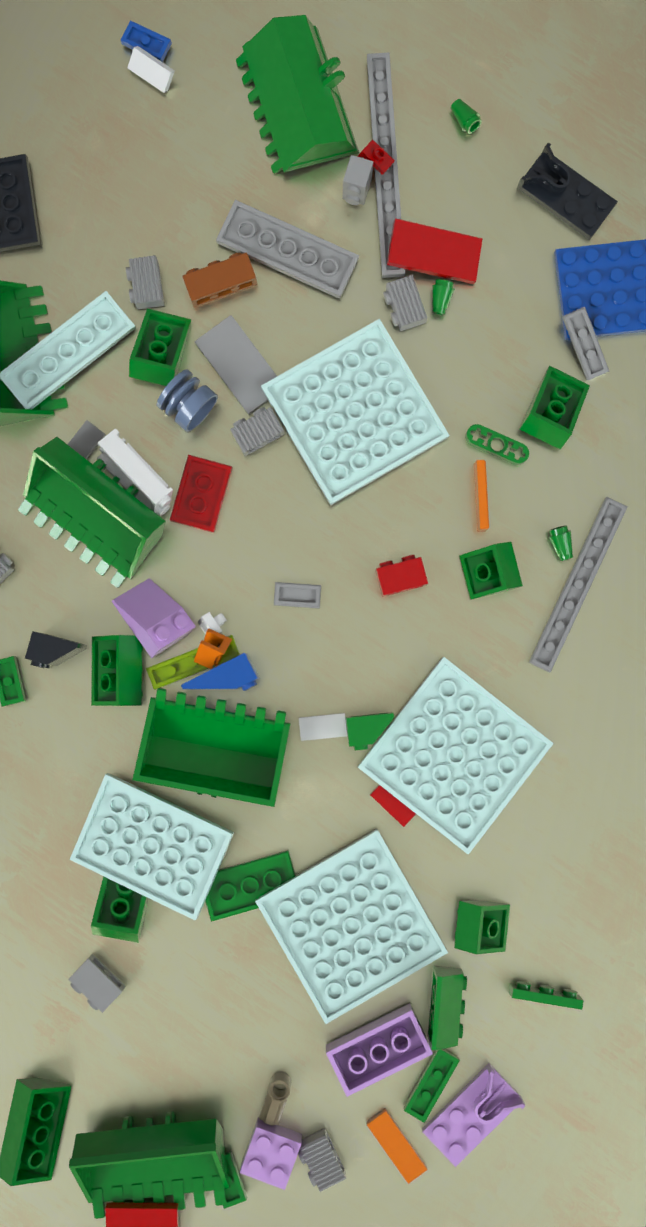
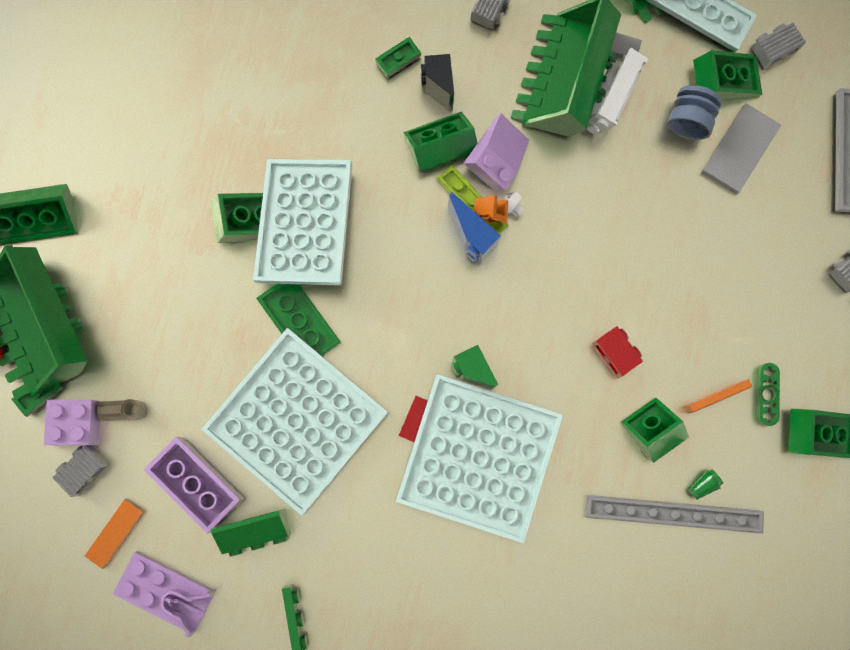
camera: 65 degrees right, 5 degrees down
light grey brick [68,954,126,1013] -> none
green piece [132,688,291,807] -> none
red tile [170,454,233,533] -> none
dark orange brick [182,252,257,308] -> none
light grey brick [230,407,285,456] -> none
light aqua plate [261,319,450,505] -> none
light grey tile [274,582,321,609] -> none
white tile [299,713,347,741] -> none
green plate [403,1049,460,1123] -> none
green slope [454,900,510,955] -> none

